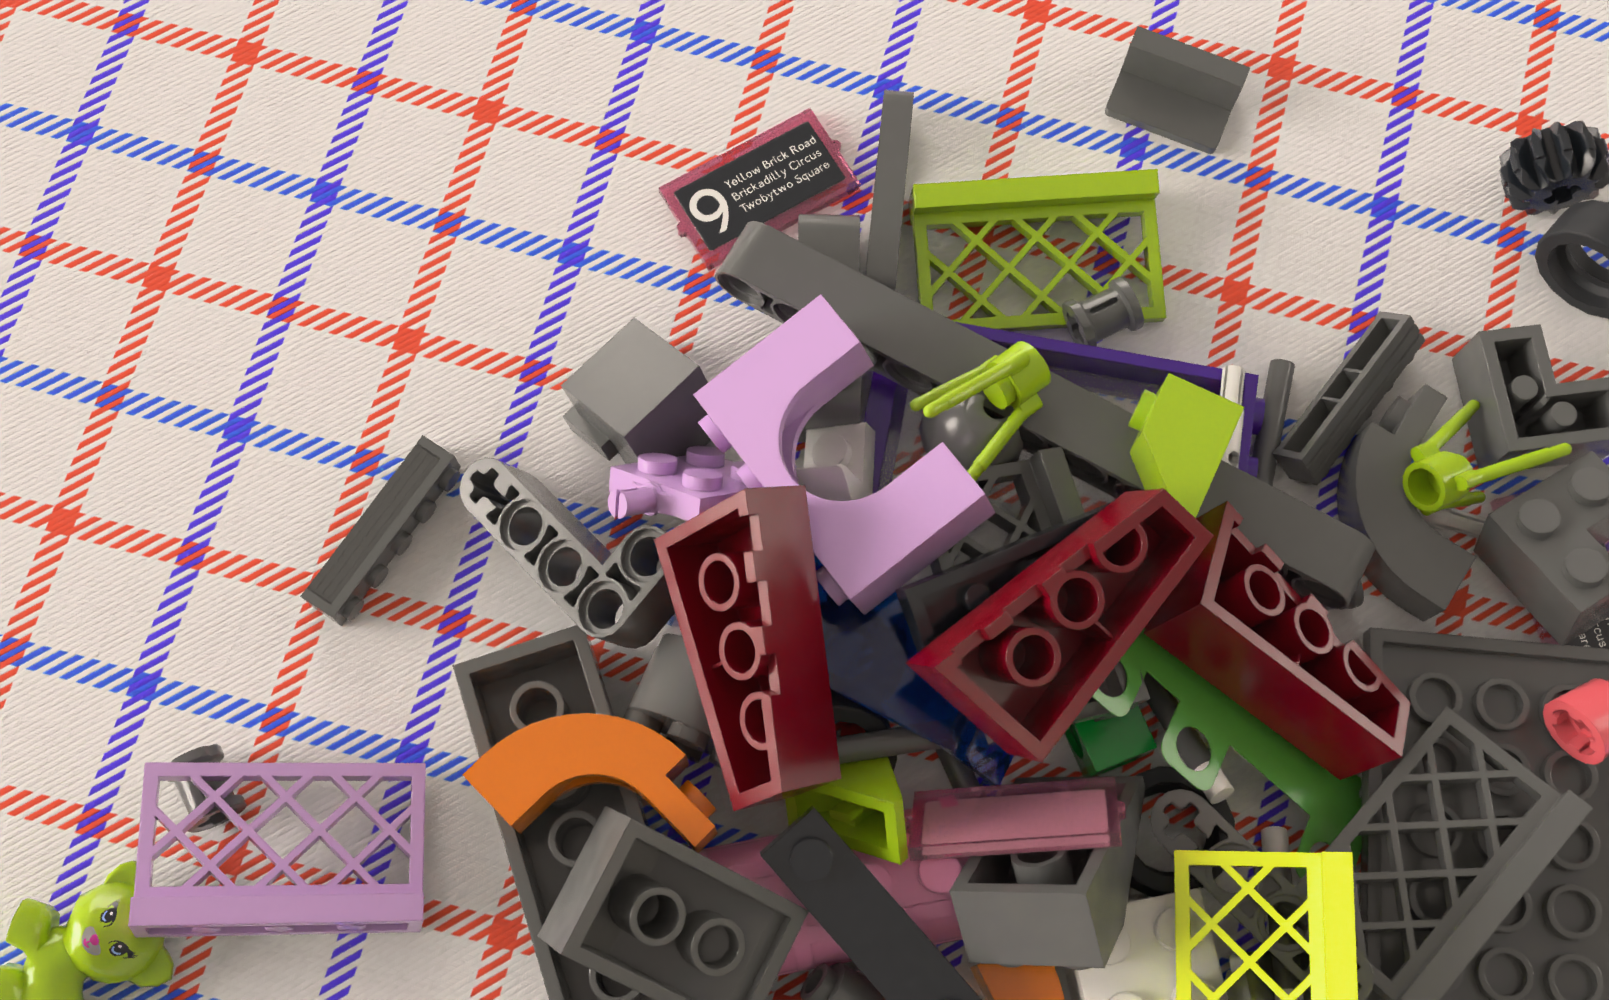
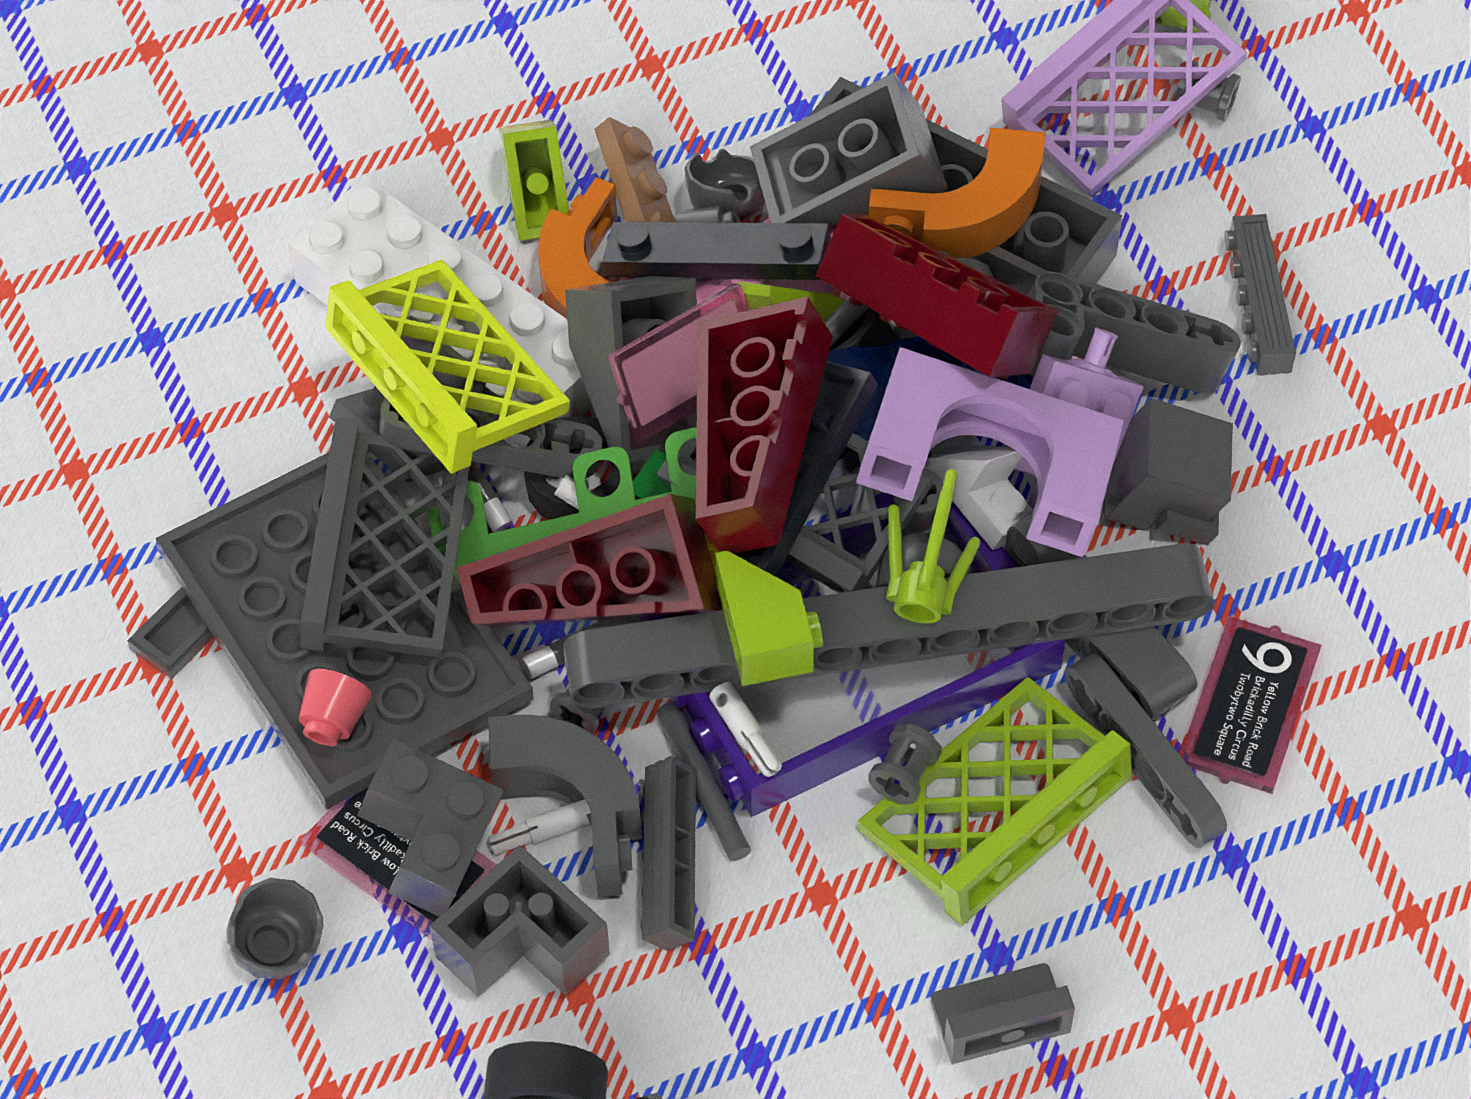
camera: 145 degrees right, 15 degrees down
lime plant [1403,400,1572,516] -> none

